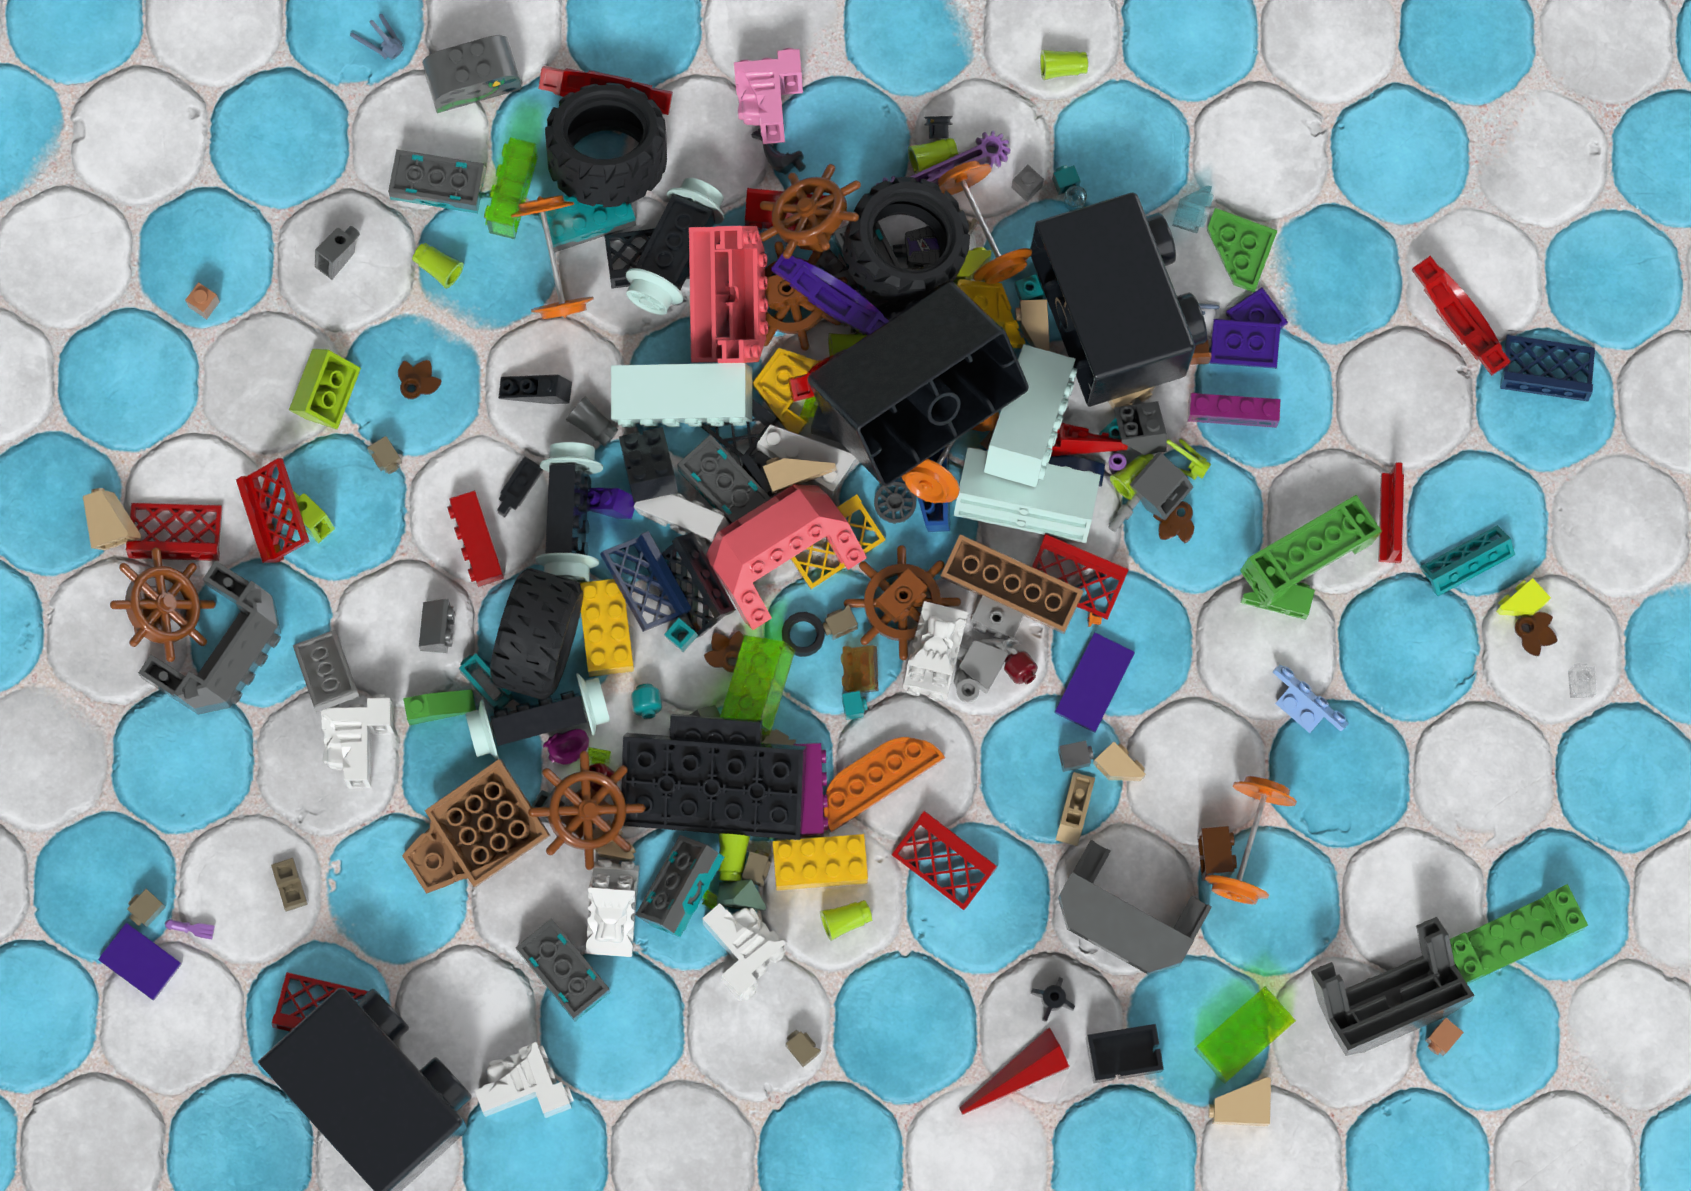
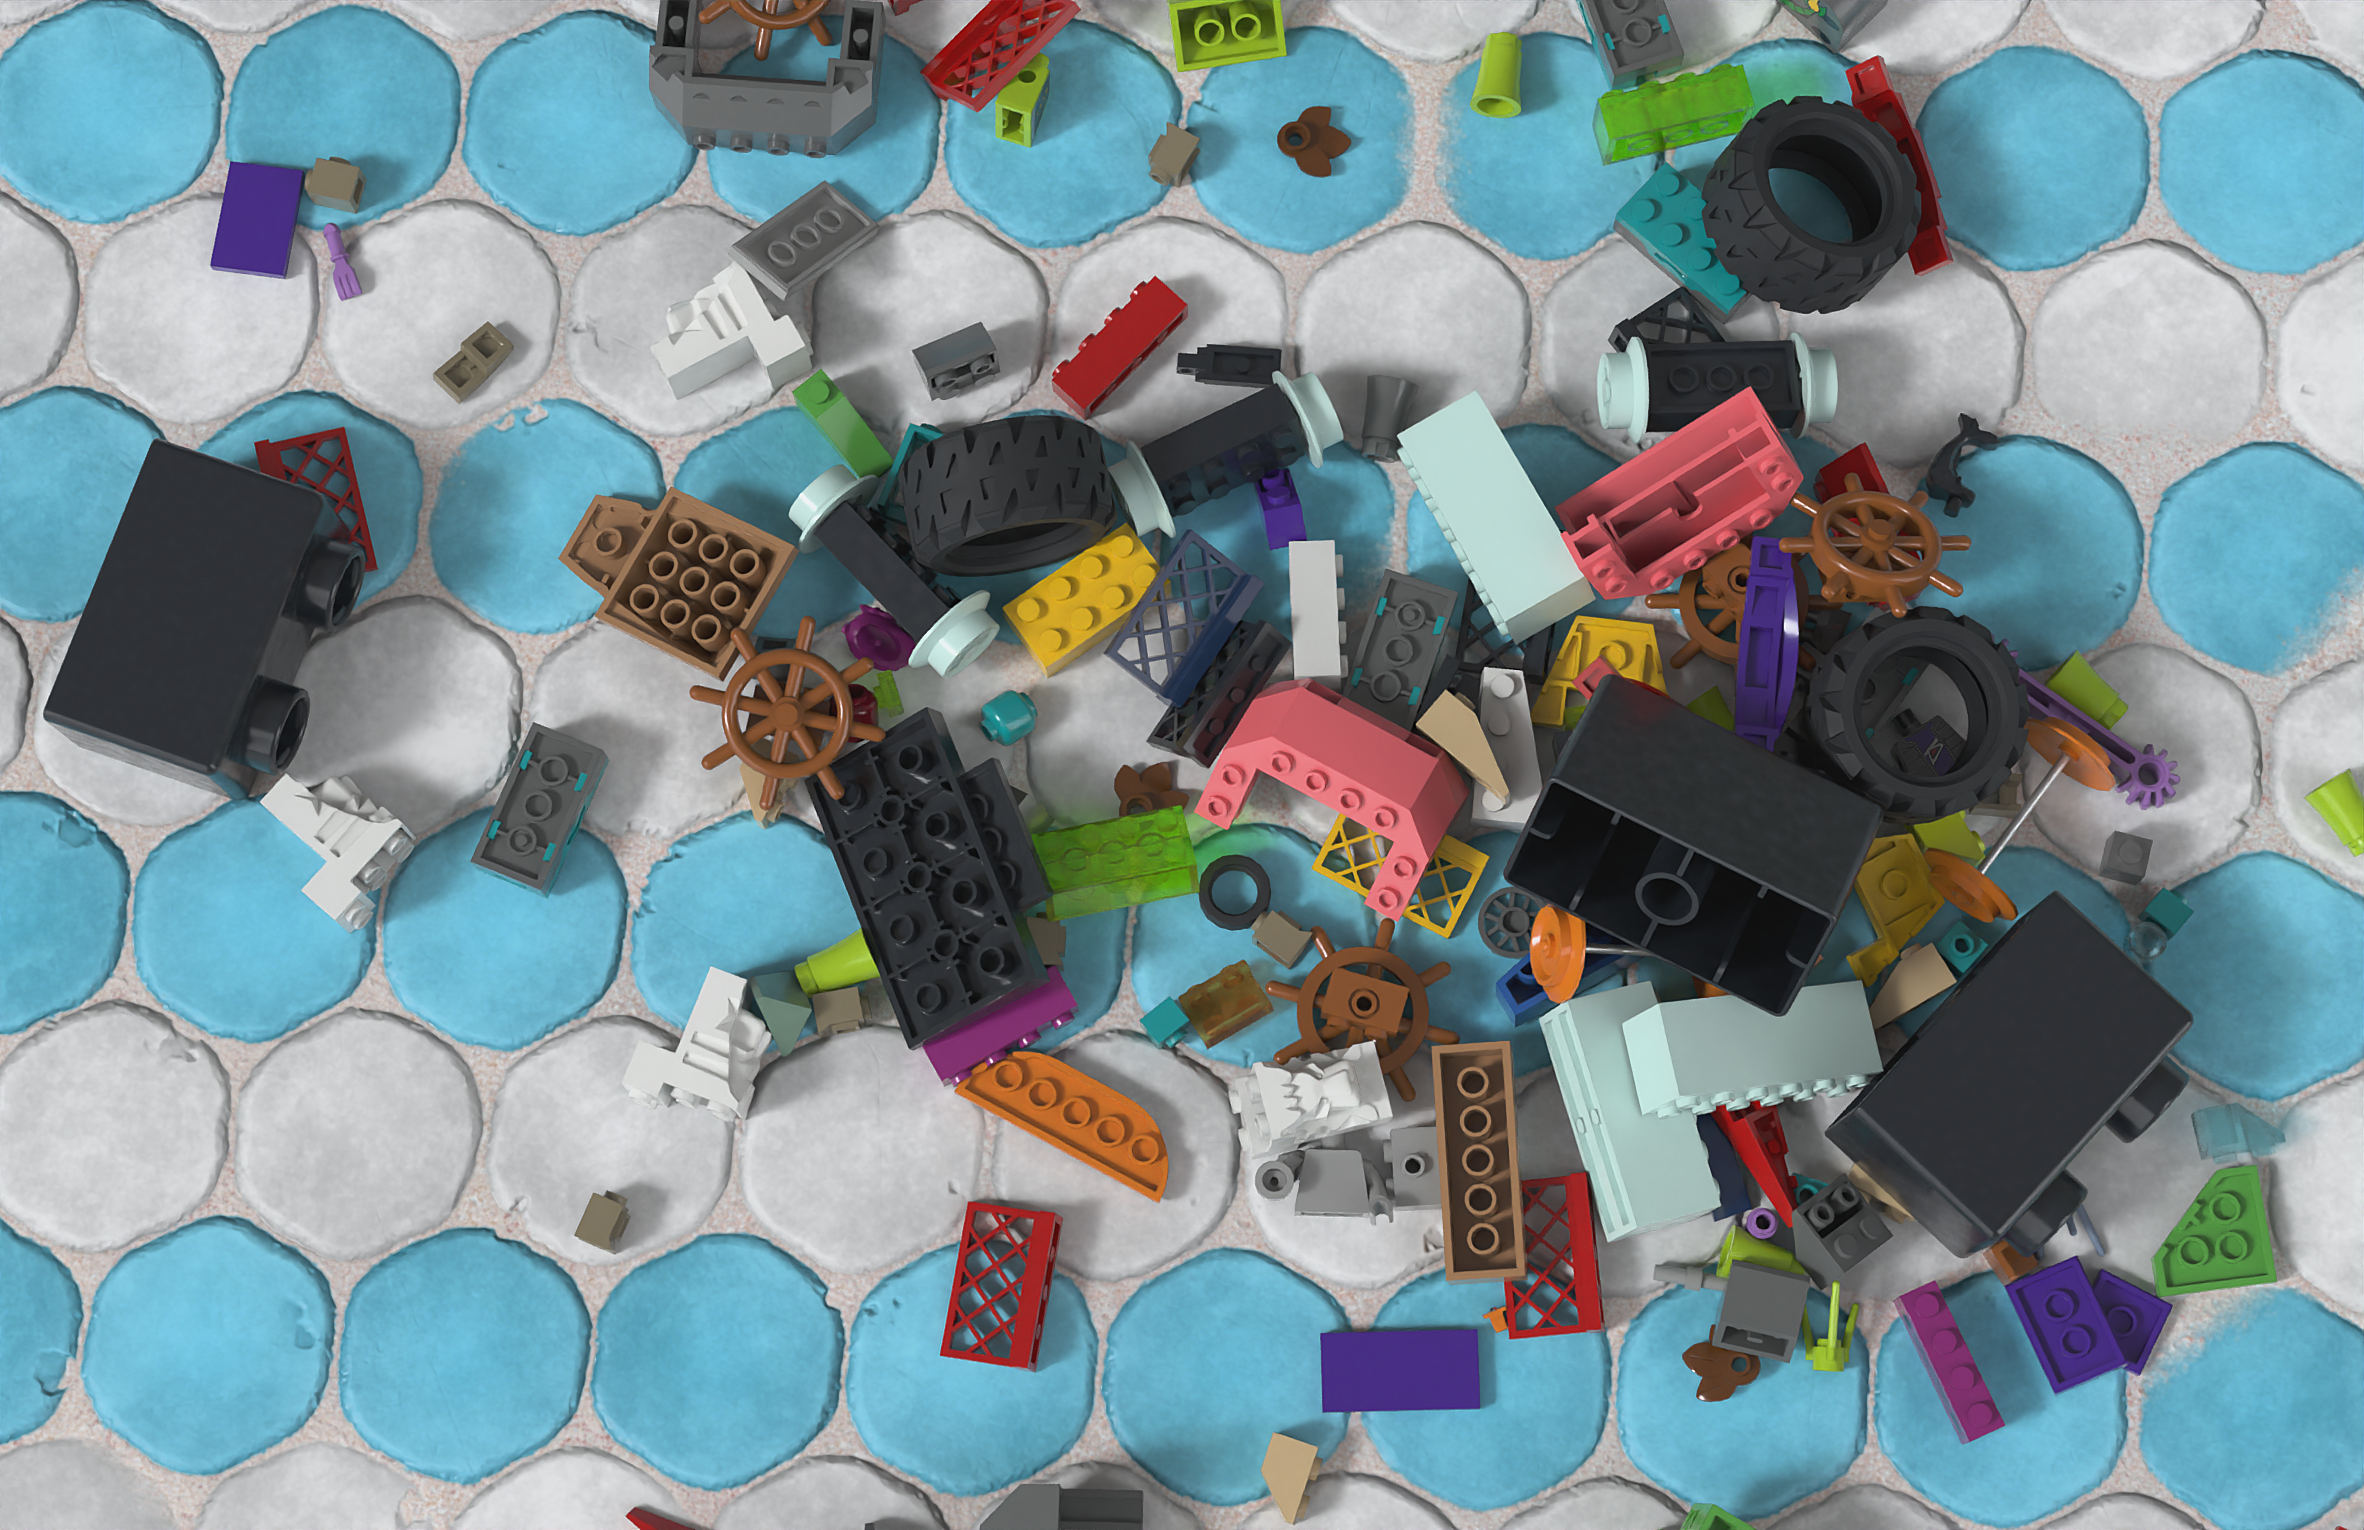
camera: 70 degrees right, 0 degrees up
black slope [498,375,572,404] -> none
orange axle [511,195,594,319] -> none
white brick [586,859,640,957] -> none
black piece [619,427,678,502] -> none
dark grey piece [635,835,725,937] -> none
teal plate [664,618,698,652] -> none
clear neon green plate [701,890,718,910] -> none
bright pink brick [734,48,803,144] -> none
yellow brick [773,834,868,891] -> none
lime plant [820,900,873,941] -> none
black piece [924,116,953,139] -> none
dark red head [1004,651,1038,684] -> none
tan slope [1055,772,1095,846] -> none
flat silver brick [1058,741,1094,772] -> none

